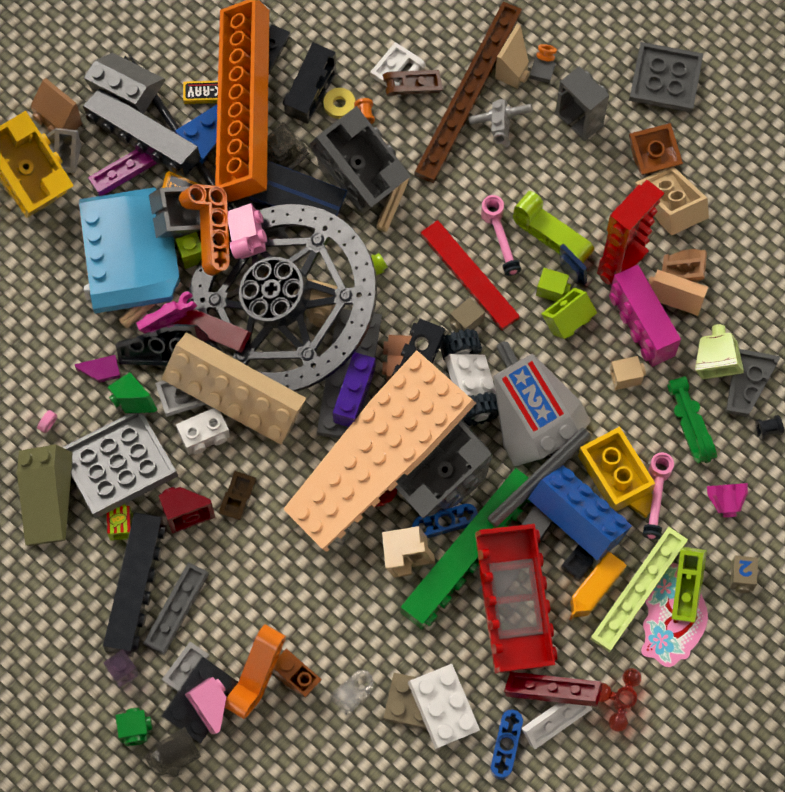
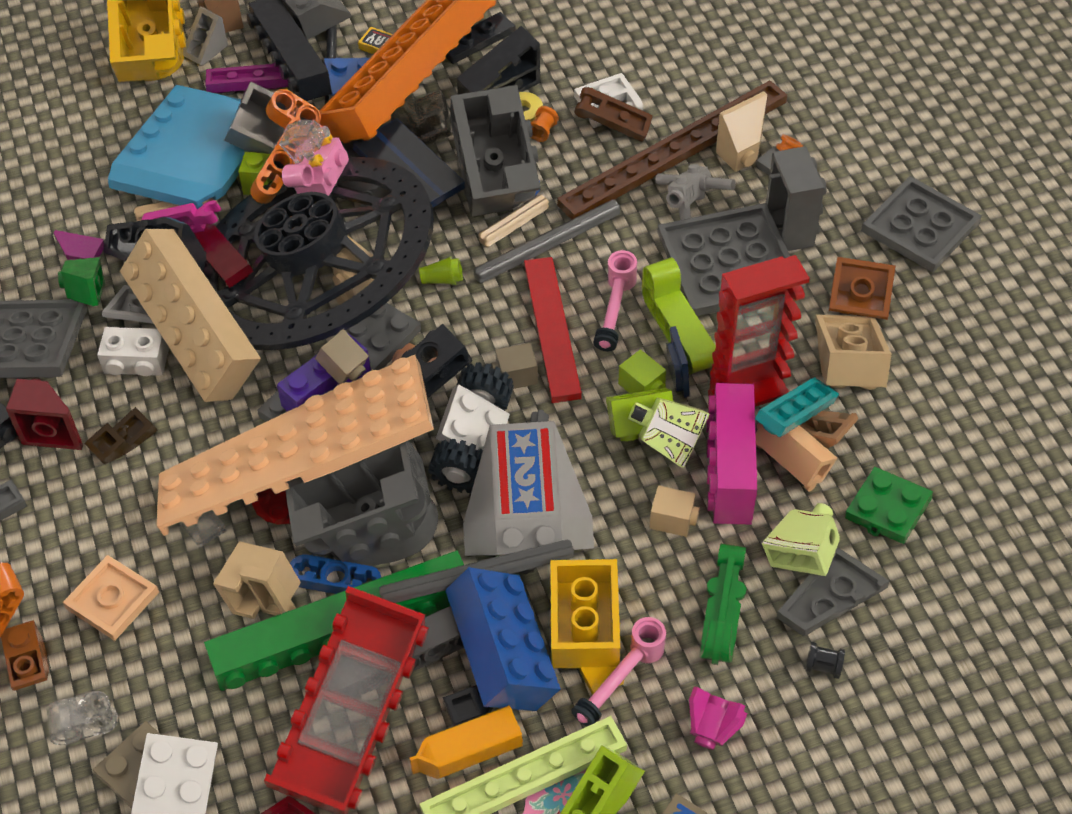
camera: 30 degrees right, 15 degrees down
none -> light nougat plate [63,555,159,641]
none -> clear piece [279,120,332,168]
none -> dark tan brick [315,329,369,384]
none -> dark grey axle [473,200,621,283]
none -> torso [628,397,710,468]
none -> dark grey plate [657,203,804,316]
none -> teal plate [755,377,839,437]
none -> green plate [845,466,933,544]

